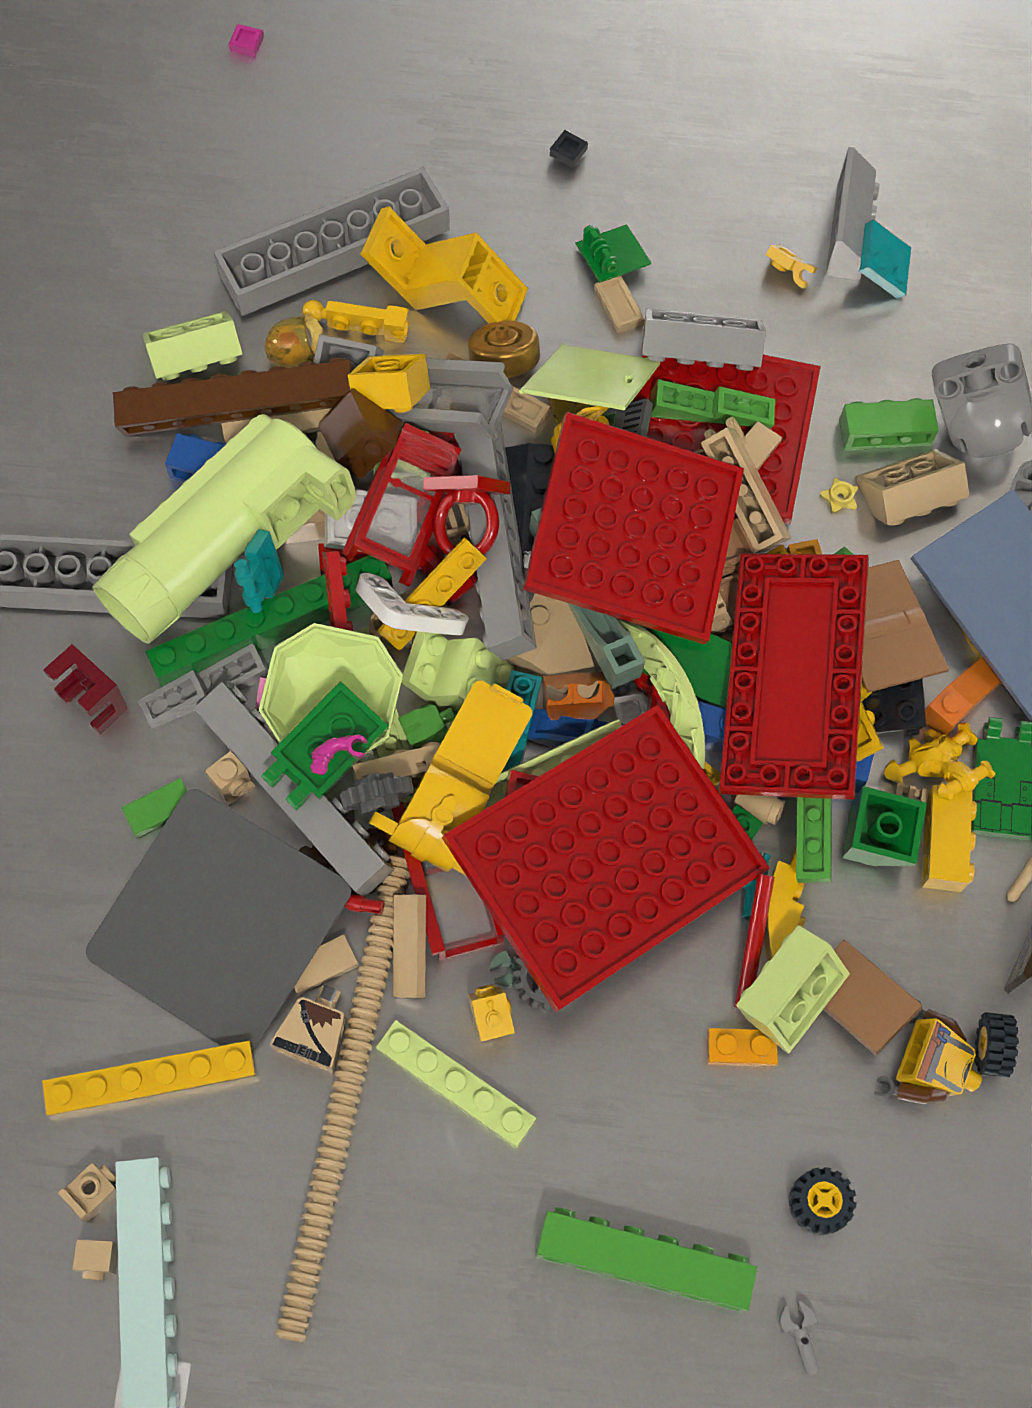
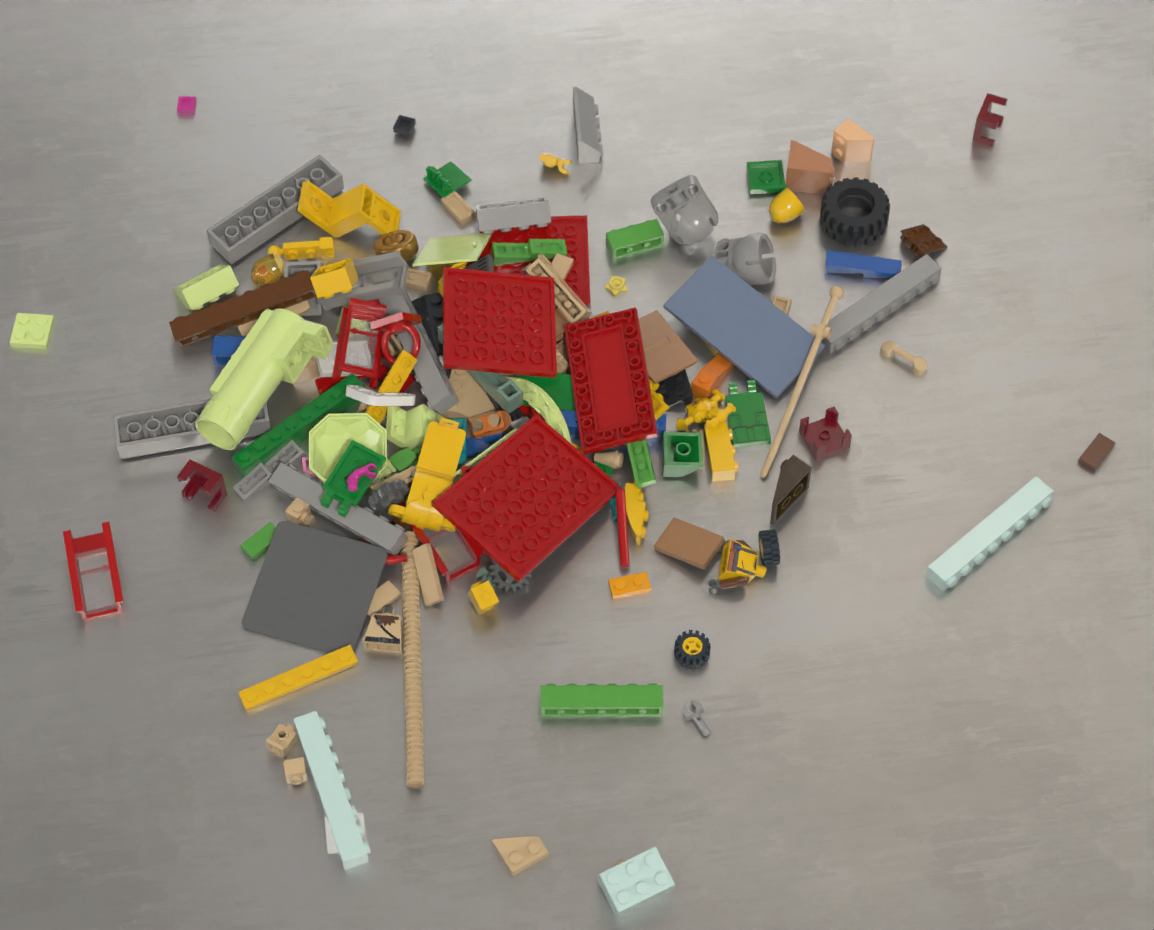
camera: 10 degrees left, 10 degrees down
teal plate [234,529,284,613] -> none
reddish brown slope [318,388,403,479] -> none
red plate [322,551,354,631] -> none
yellowish green plate [376,1020,536,1149] -> none
yellowish green slope [736,925,850,1054] -> none
tan slope [855,449,970,526] -> none
teal plate [859,219,911,299] -> none

